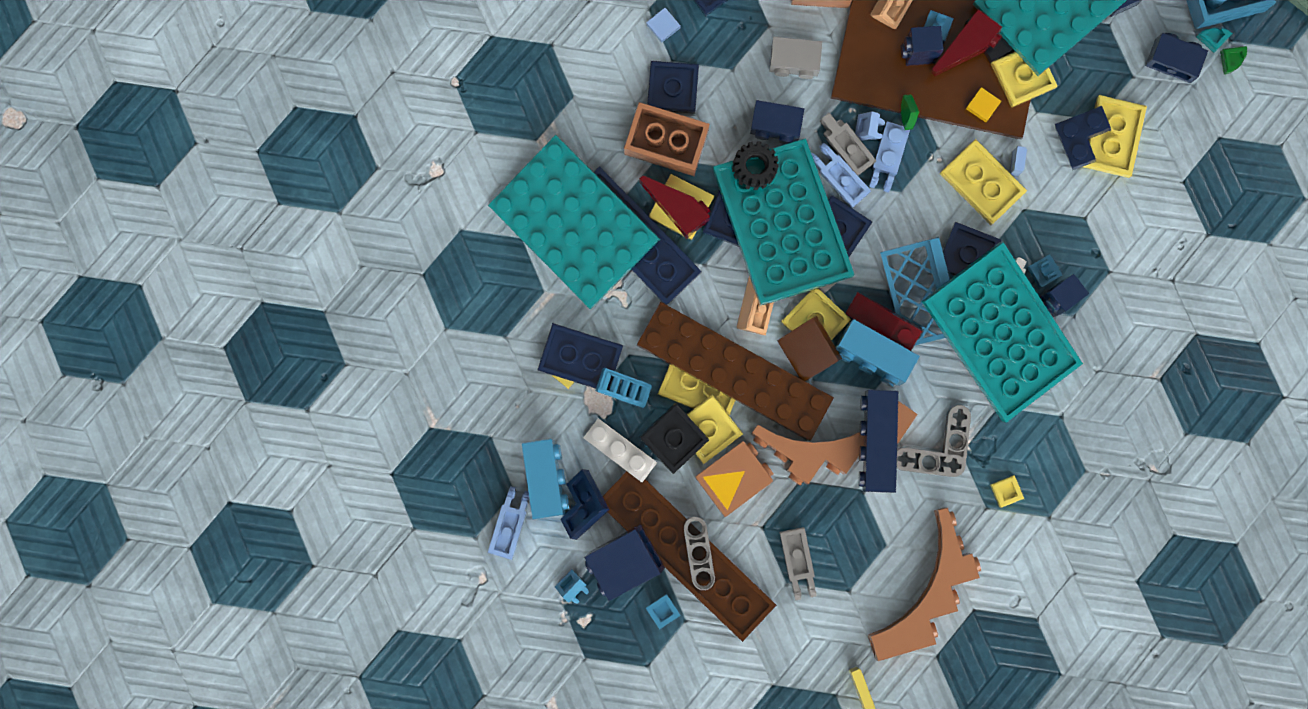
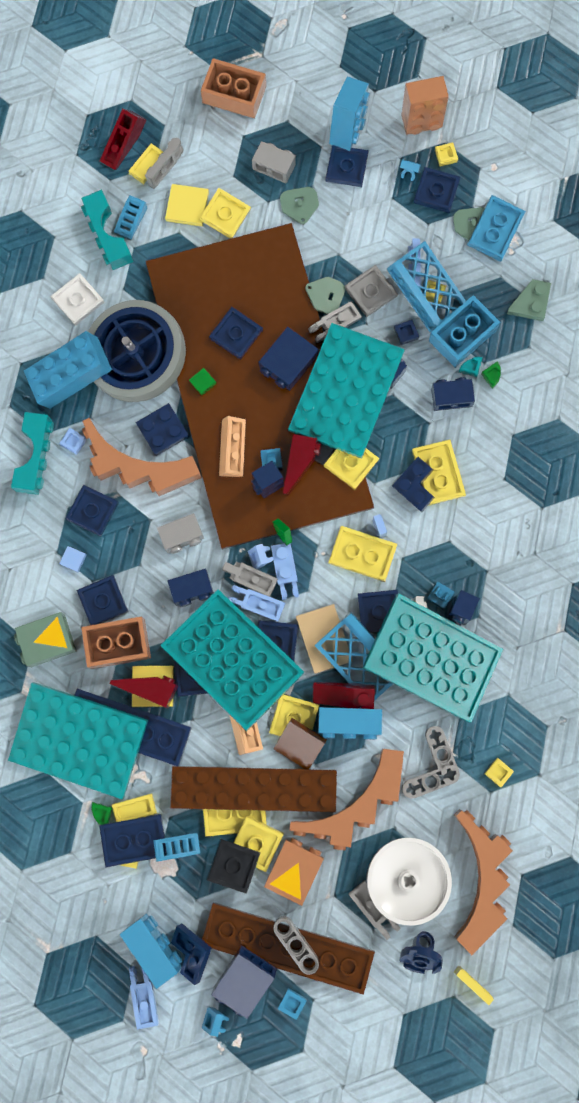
camera: 25 degrees left, 5 degrees down
white plate [583,418,657,482] -> none
black tyre [732,141,779,190] -> none
dark blue brick [858,390,899,493] -> none
yellow tile [966,87,1001,122] -> none
none -> sand green brick [14,612,77,668]
none -> green tile [91,802,113,825]
none -> light yellow tile [112,793,157,822]
none -> tan tile [296,604,353,674]
none -> white dish [367,838,452,926]
none -> dark blue tile [399,931,443,974]

